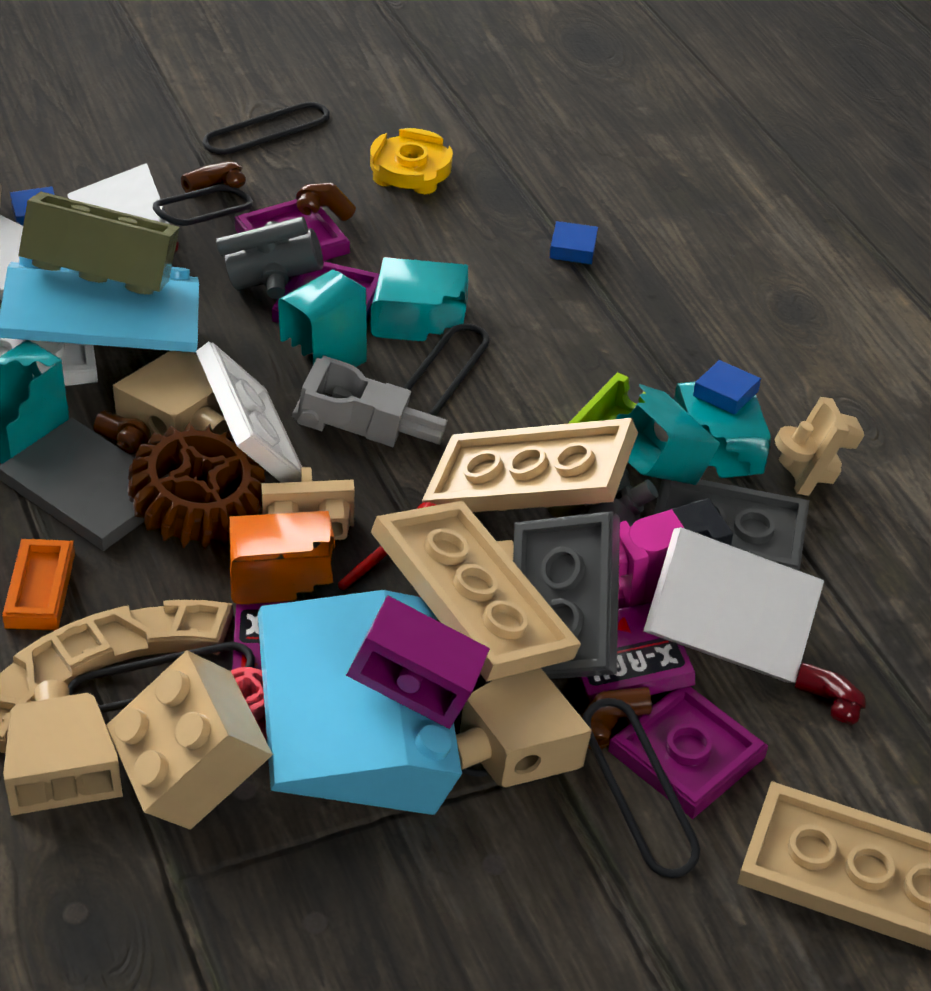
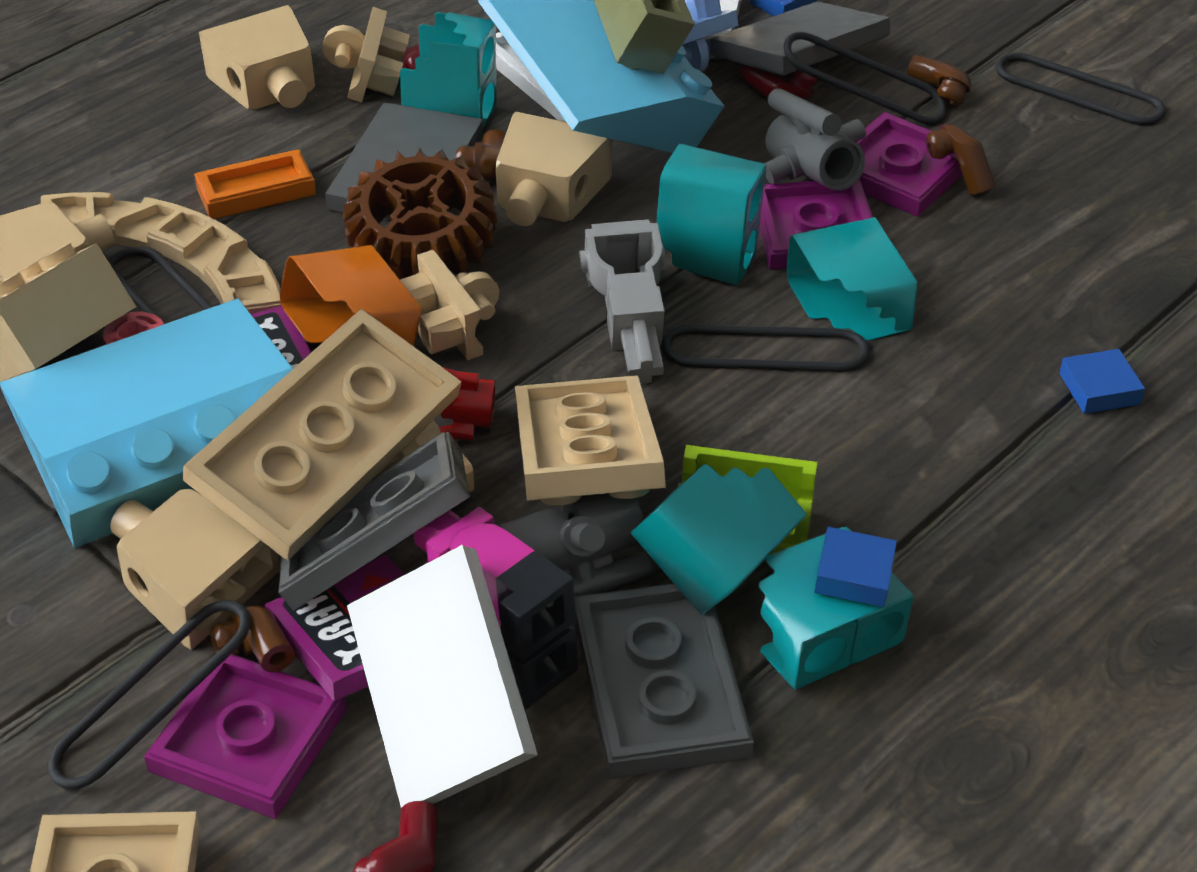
camera: 70 degrees right, 0 degrees up
white tile [196,341,302,483] -> none
magenta brick [346,595,490,729] -> none
yellow plate [370,128,453,194] -> none
tan hips [774,397,864,496] -> none

